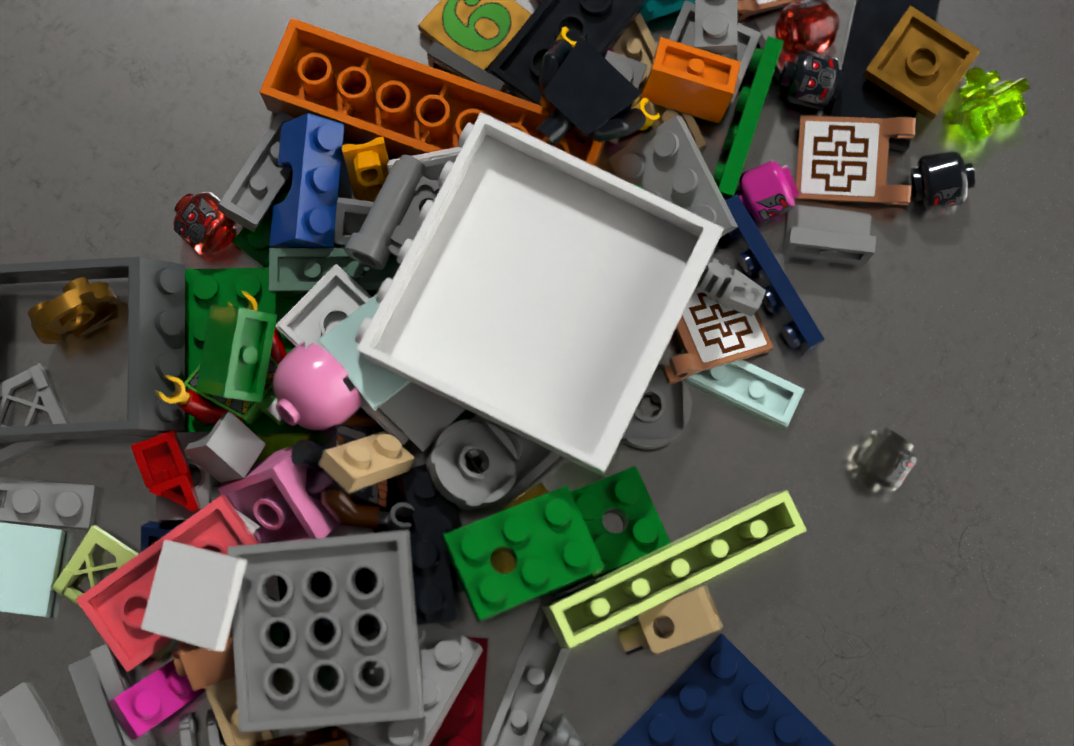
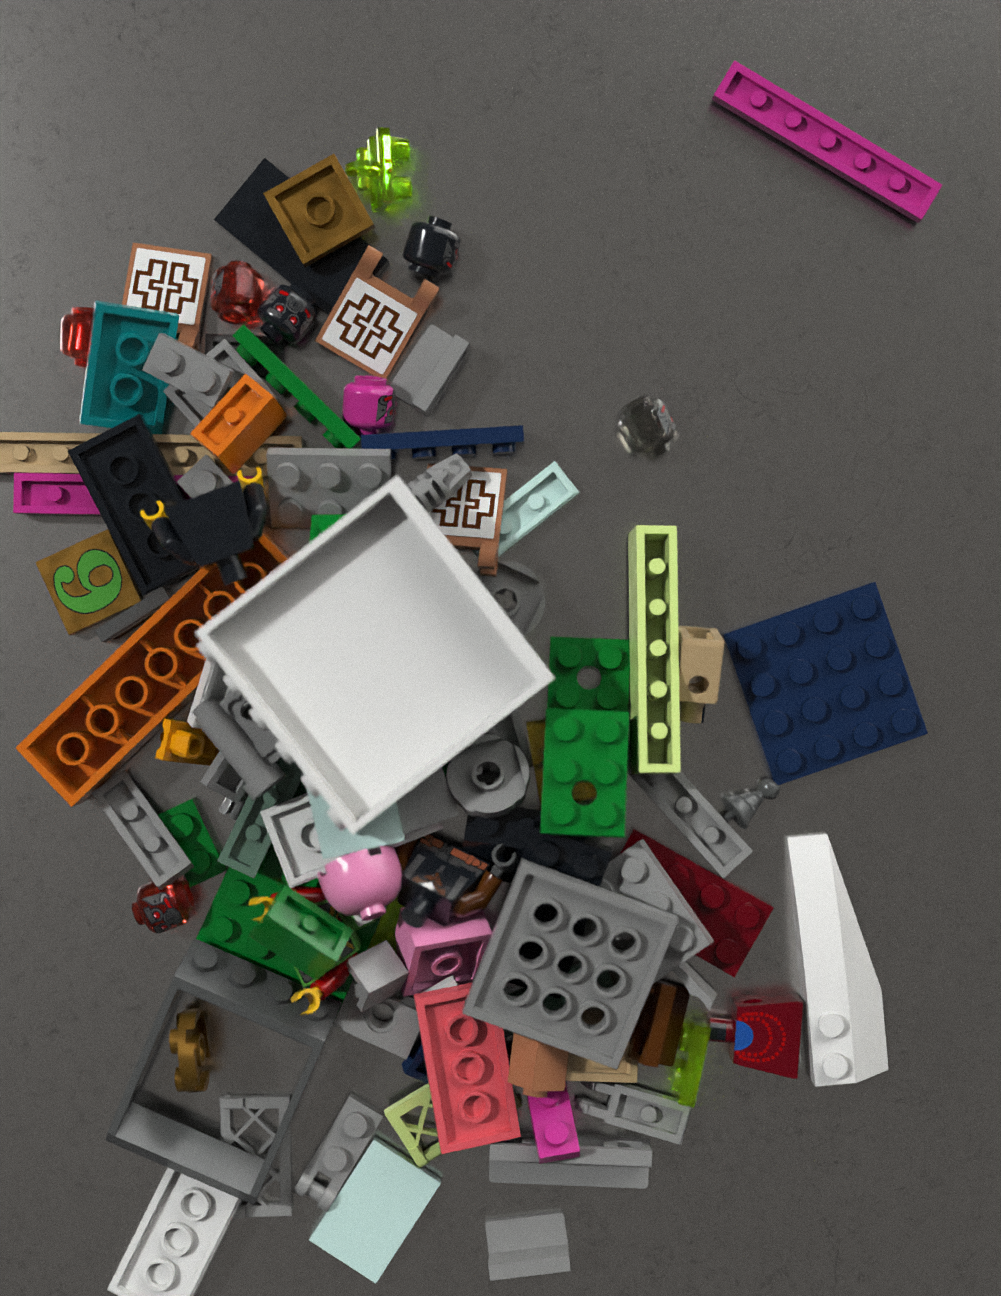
camera: 65 degrees left, 10 degrees up
red slope [130,429,201,512] -> none
white tile [141,540,247,651] -> none
blue arch [269,113,344,248] -> none
tan plate [319,431,415,493] -> none

